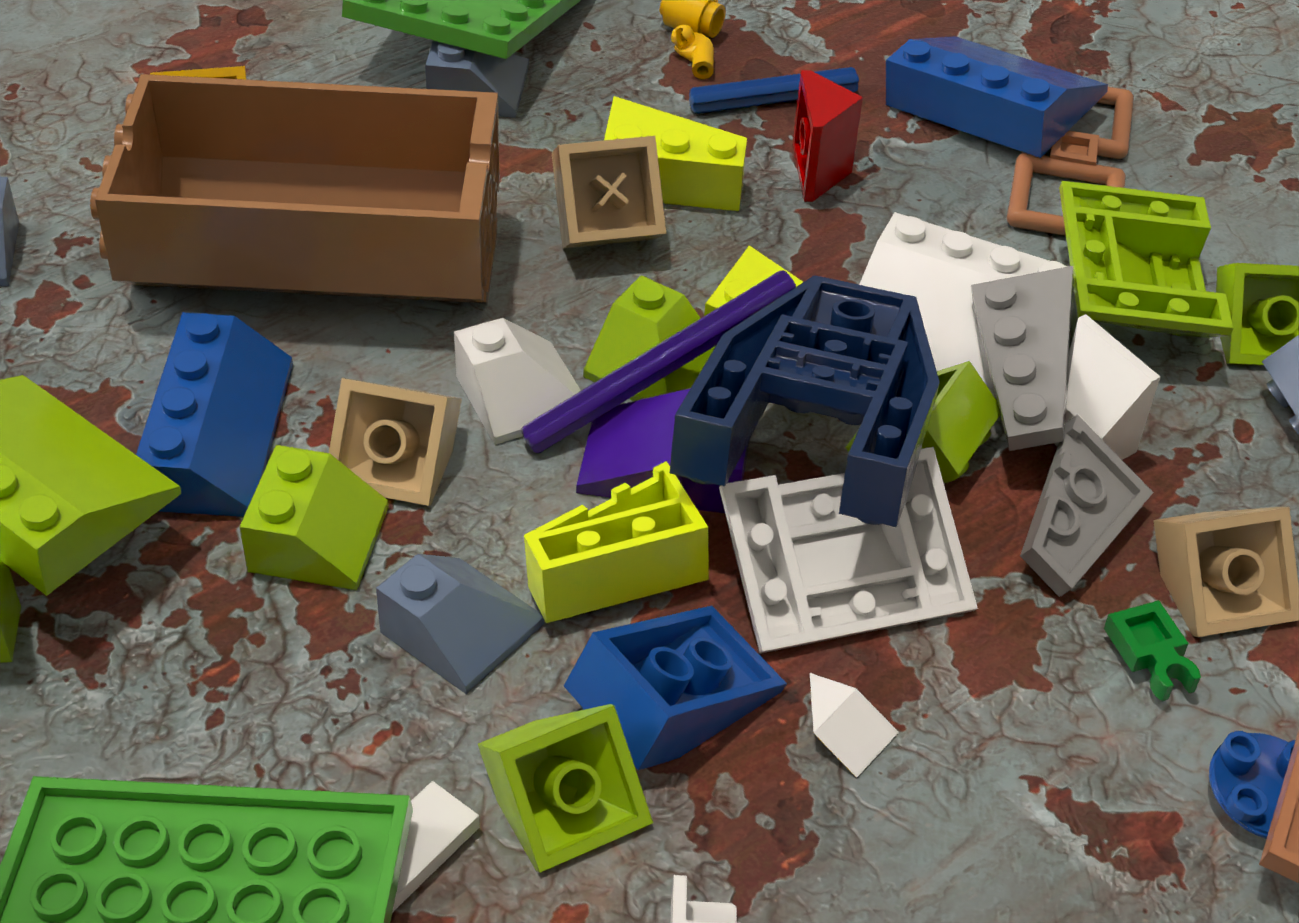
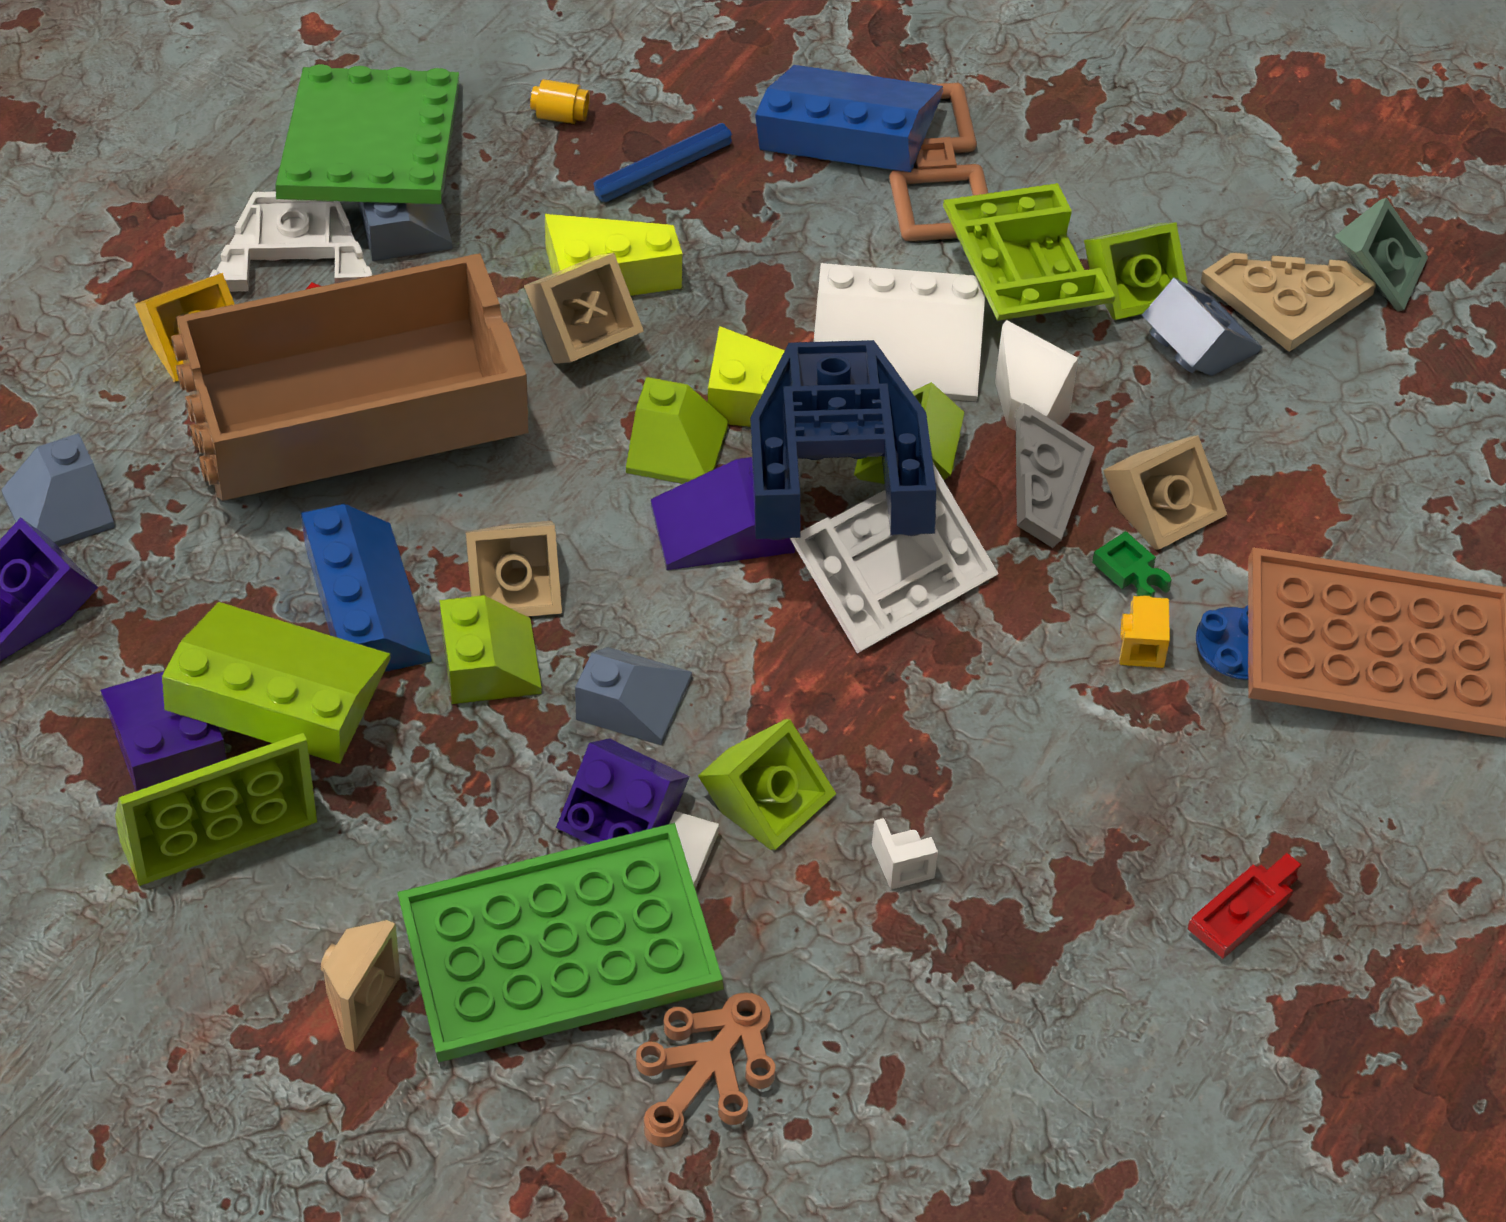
camera: 20 degrees left, 5 degrees up
white slope [454,318,581,445] -> none
dark purple axle [521,270,796,453] -> none
neon yellow wedge [524,461,709,623] -> none
blue slope [564,606,787,771] -> none
yellow arm [671,25,714,79] -> none
red slope [792,70,863,202] -> none
white sticker [810,673,899,778] -> none
light grey wing [971,266,1074,451] -> none
none -> white wing [210,191,372,292]
none -> dark purple slope [556,738,690,844]
none -> yellow brick [1119,596,1170,668]

